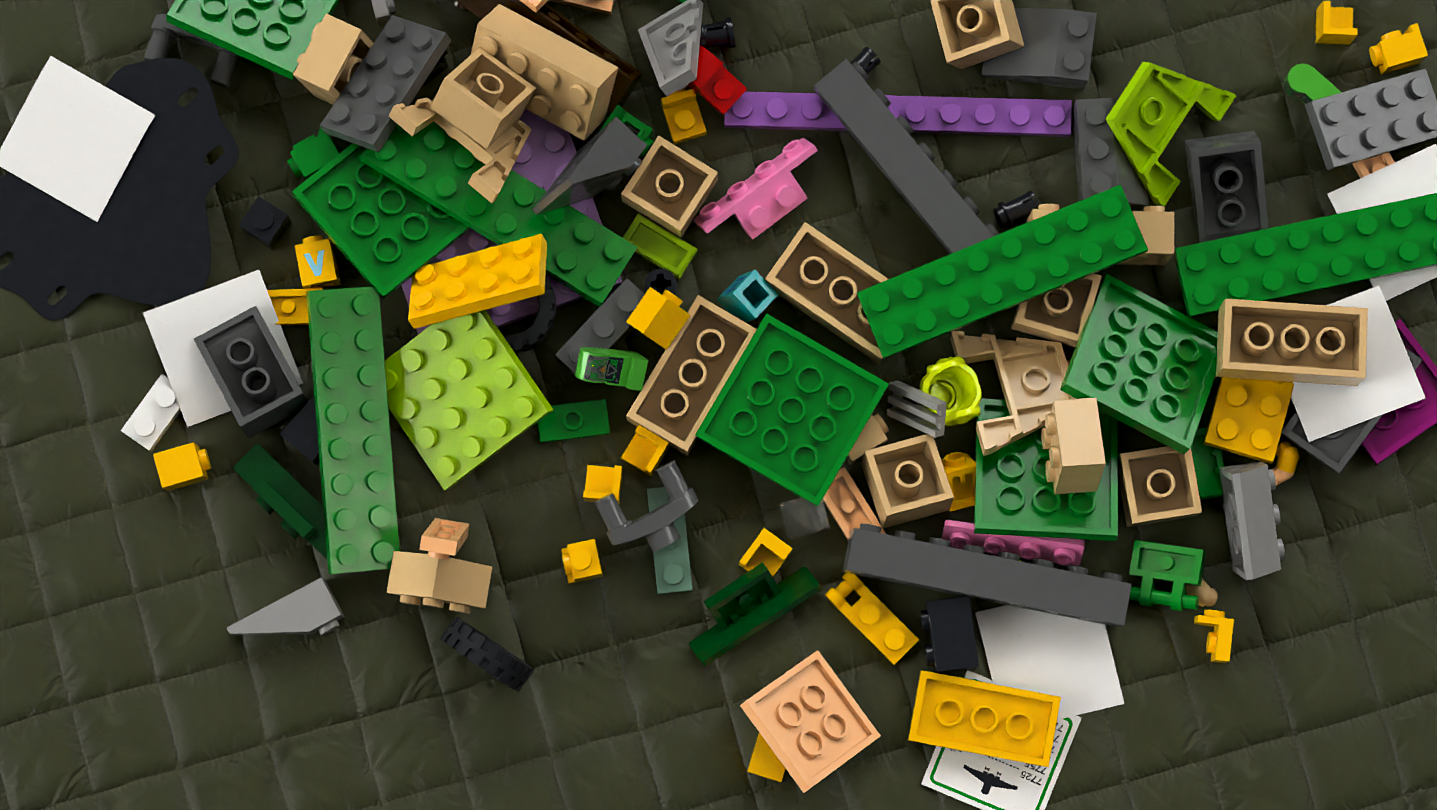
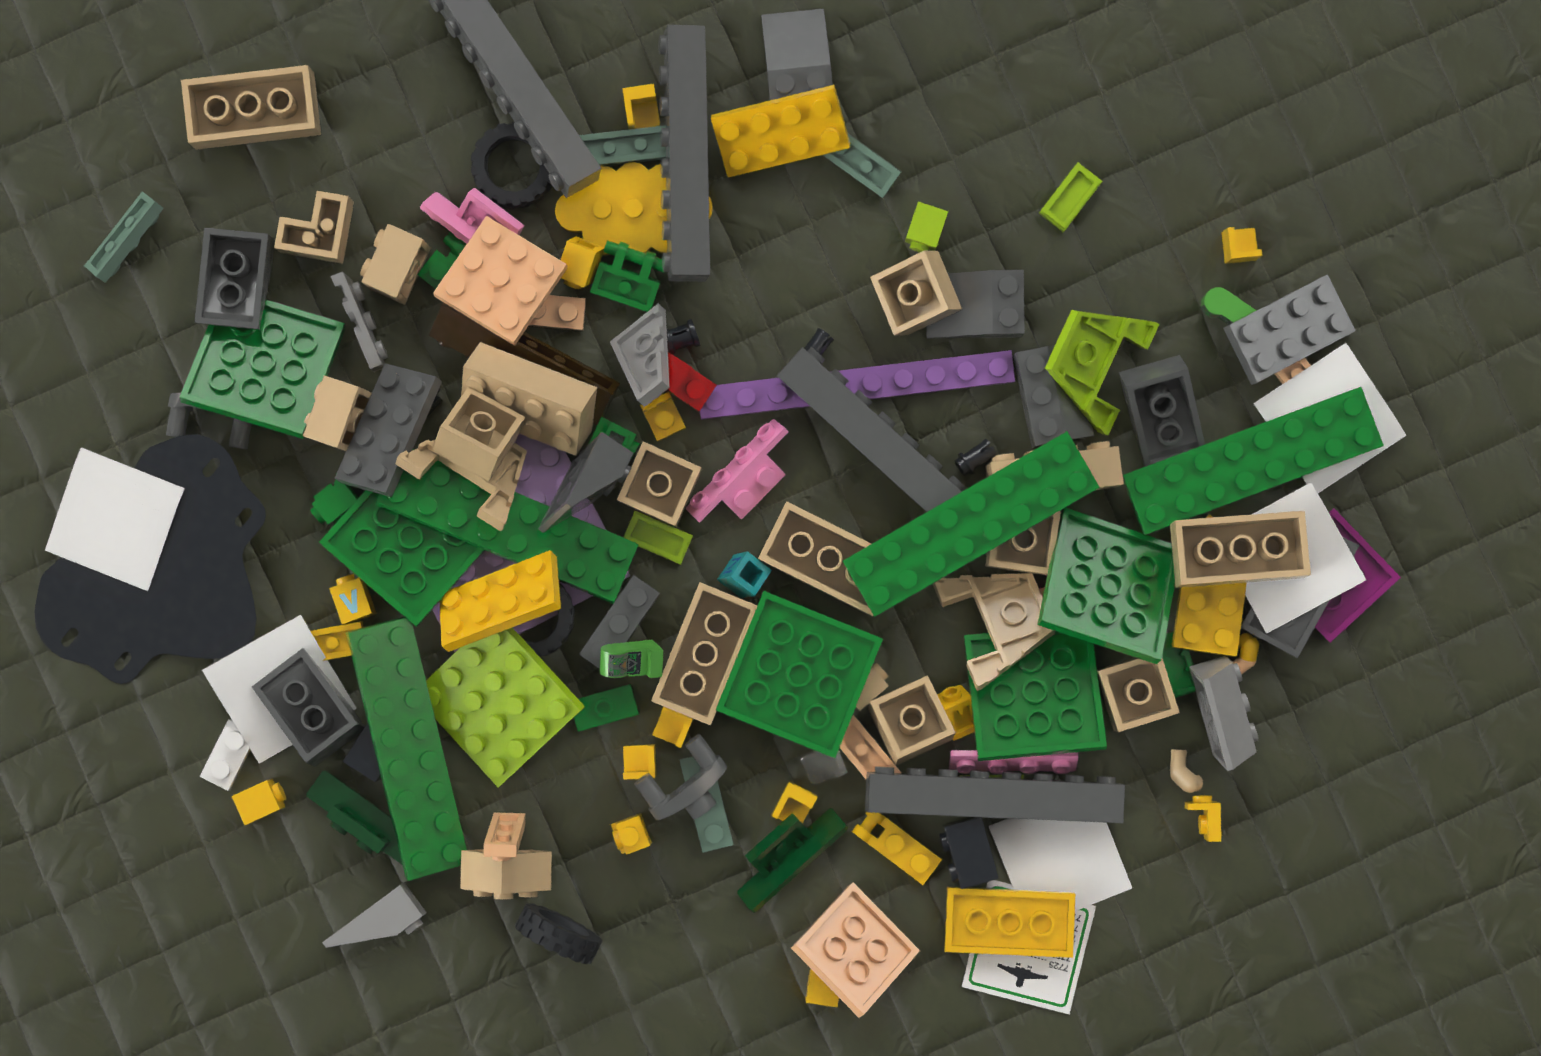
camera: 10 degrees left, 5 degrees up
black brick [239,196,292,250] -> none
yellow brick [626,287,690,350] -> none
black bush [645,268,677,295] -> none
light grey tile [887,380,946,438] -> none
neon yellow hair [919,356,982,426] -> none
tan brick [1041,398,1106,494] -> none
green plate [1129,540,1206,612] -> none
yellow brick [1369,23,1428,75] -> none

